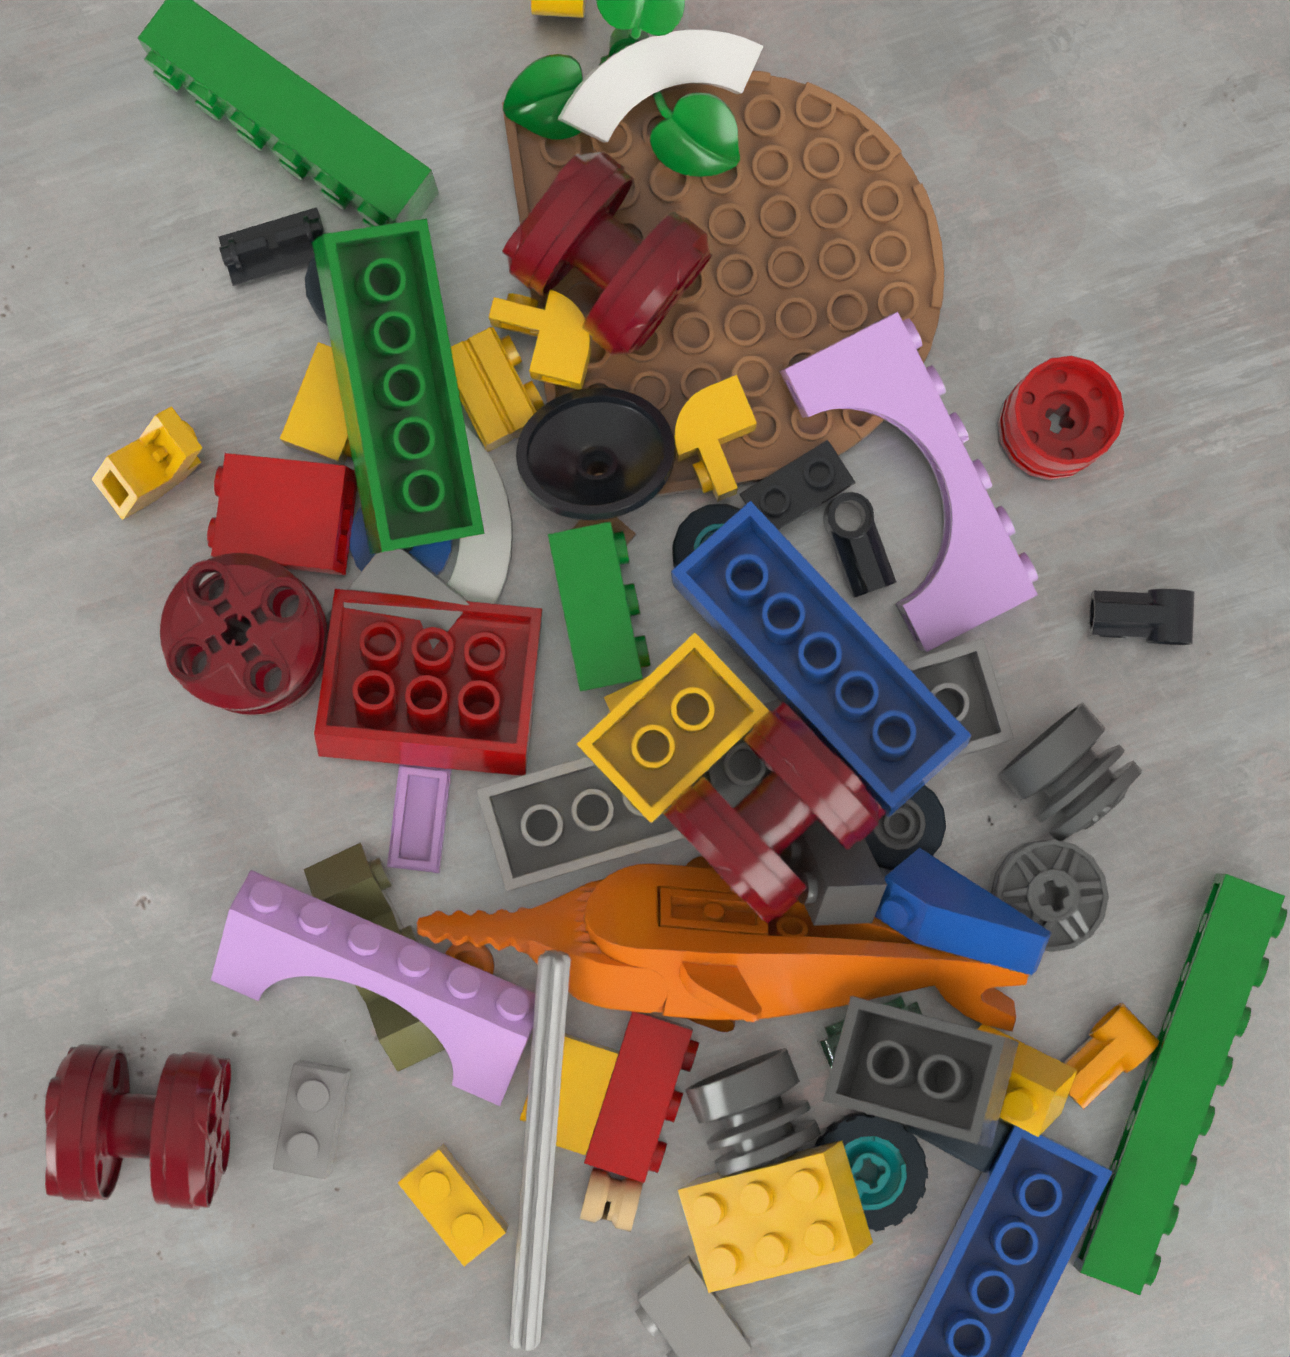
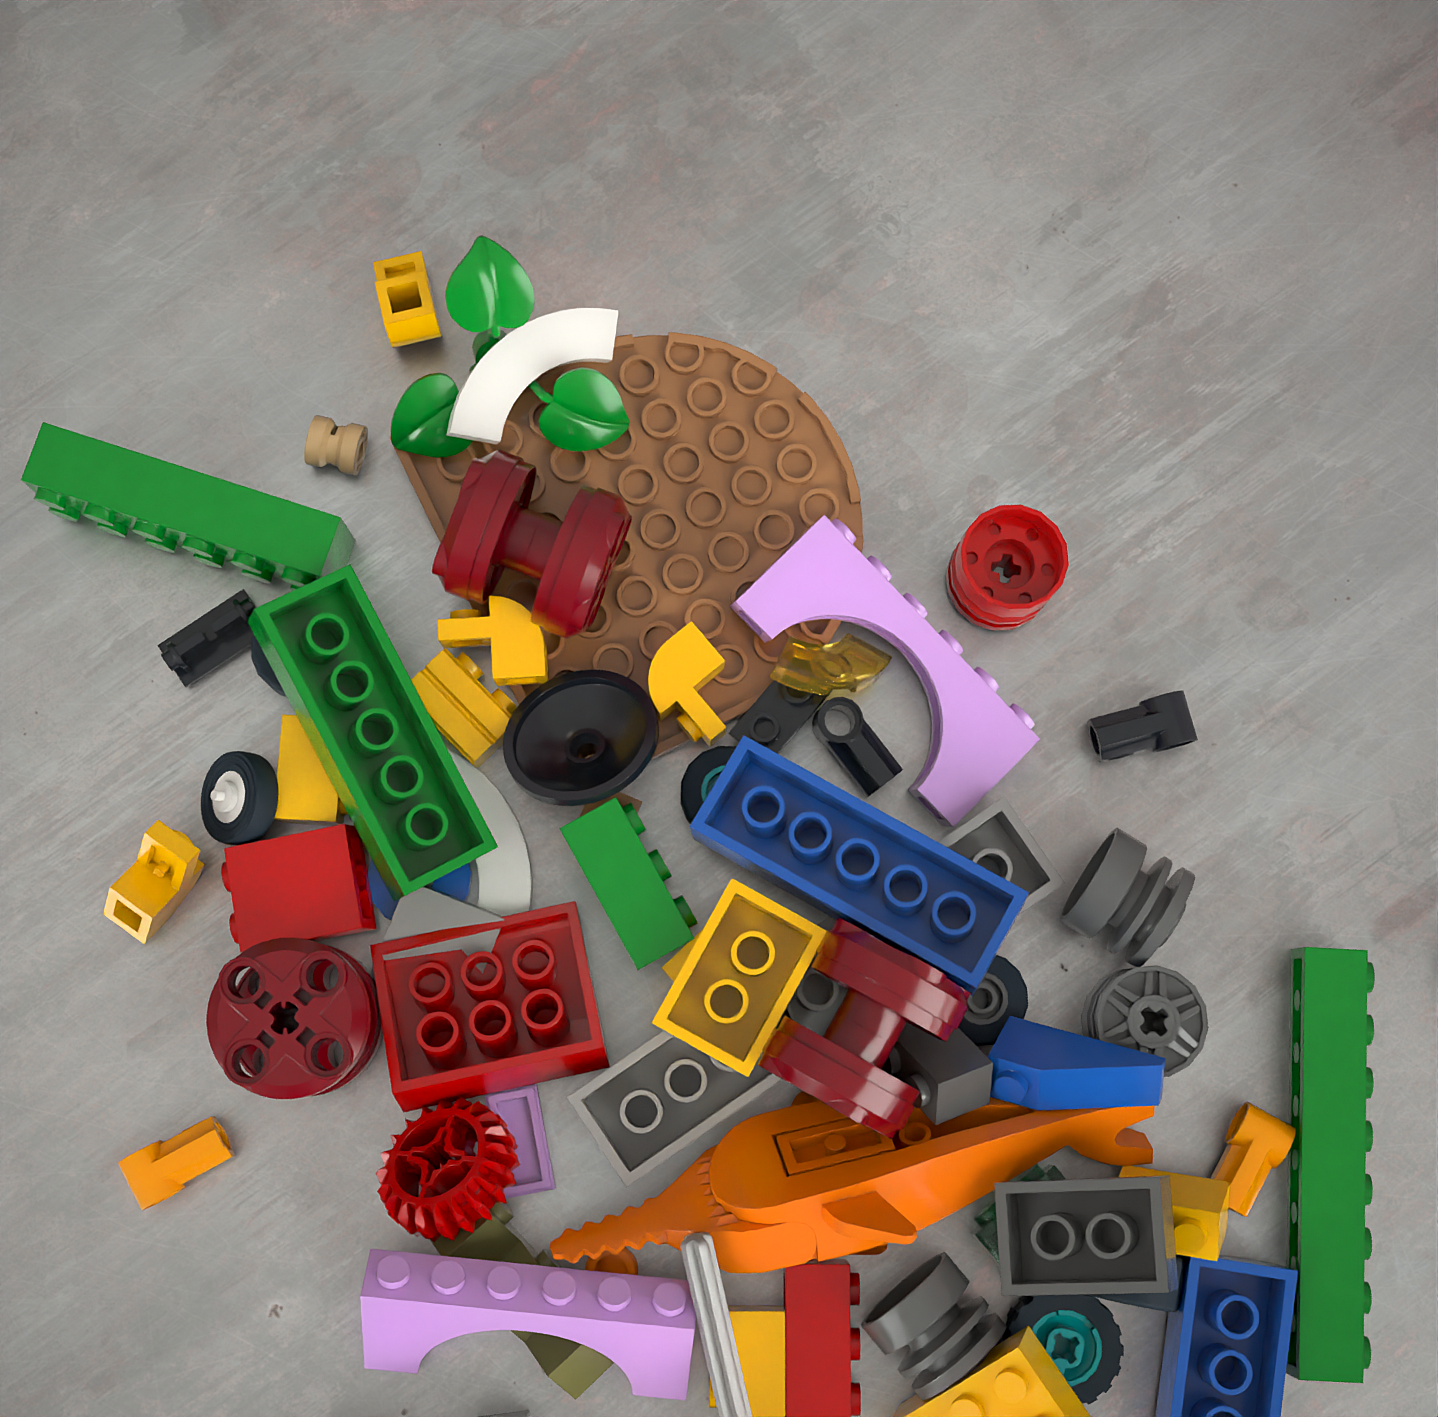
camera: 25 degrees left, 5 degrees down
none -> light orange piece [118,1116,235,1211]
none -> black wheel [201,751,278,845]
none -> tan wheel [304,415,368,476]
none -> red gear [376,1097,521,1242]
none -> clear yellow tile [769,633,893,695]

